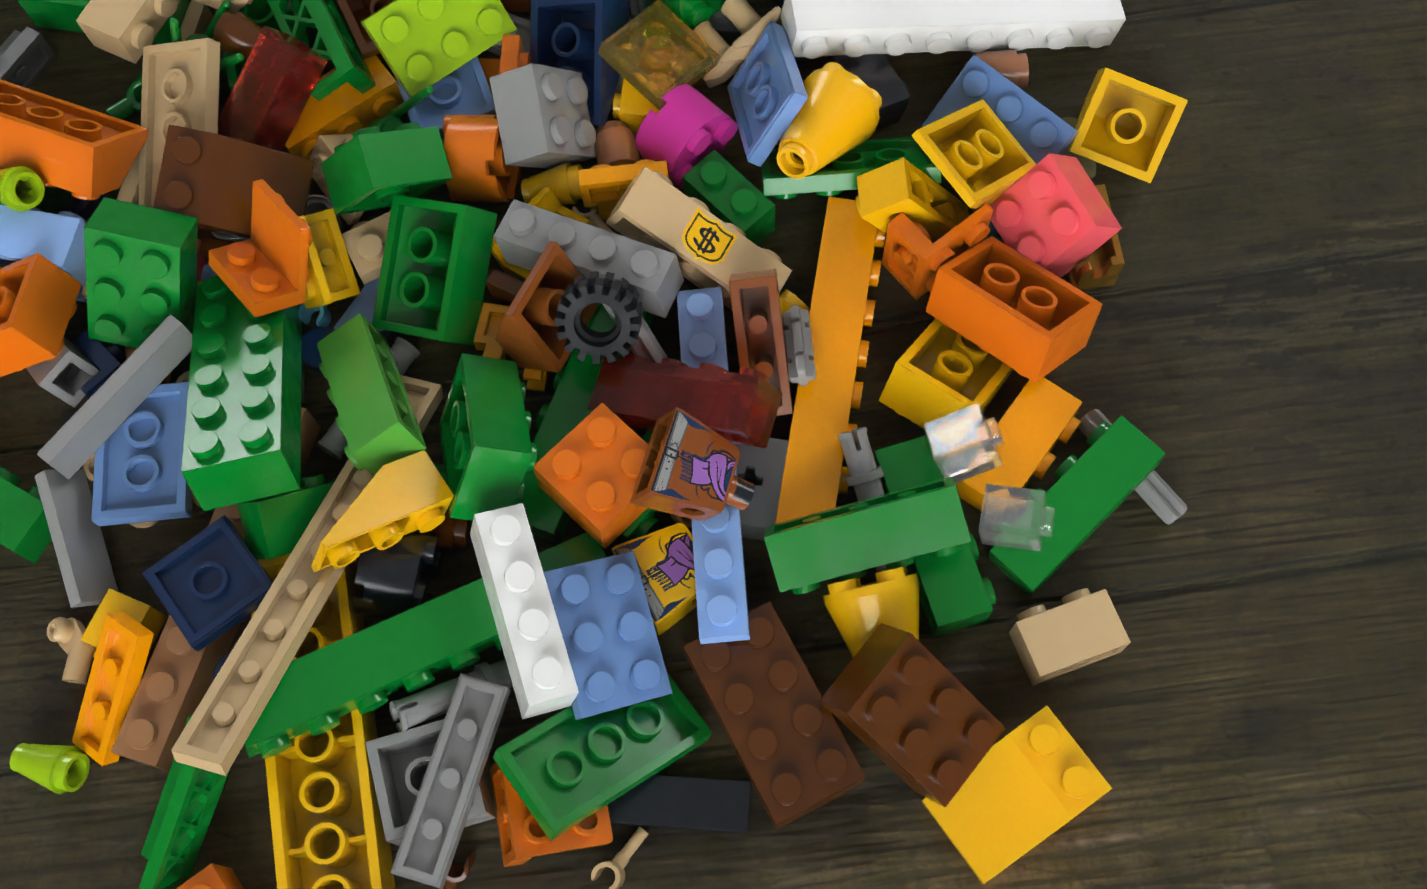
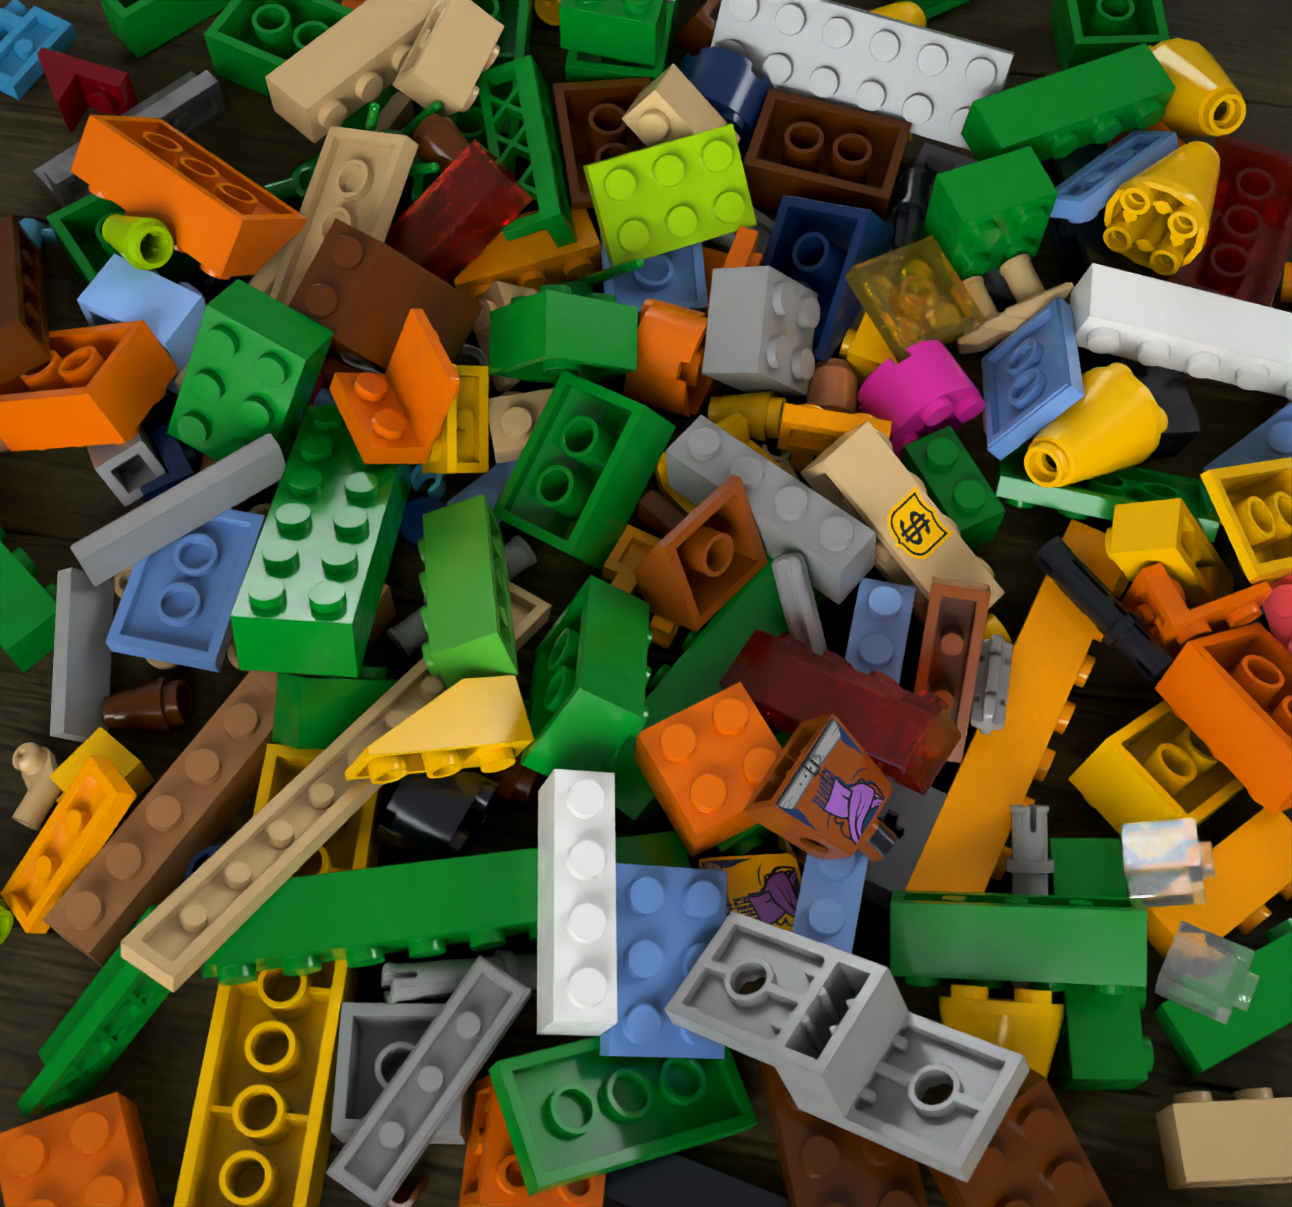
camera: 10 degrees right, 5 degrees down
dark blue tile [142,515,273,652] -> none
black tyre [555,271,643,364] -> none
none -> reddish brown cone [102,676,194,731]
none -> light grey bracket [664,911,1030,1183]
none -> black pin [1032,536,1176,683]

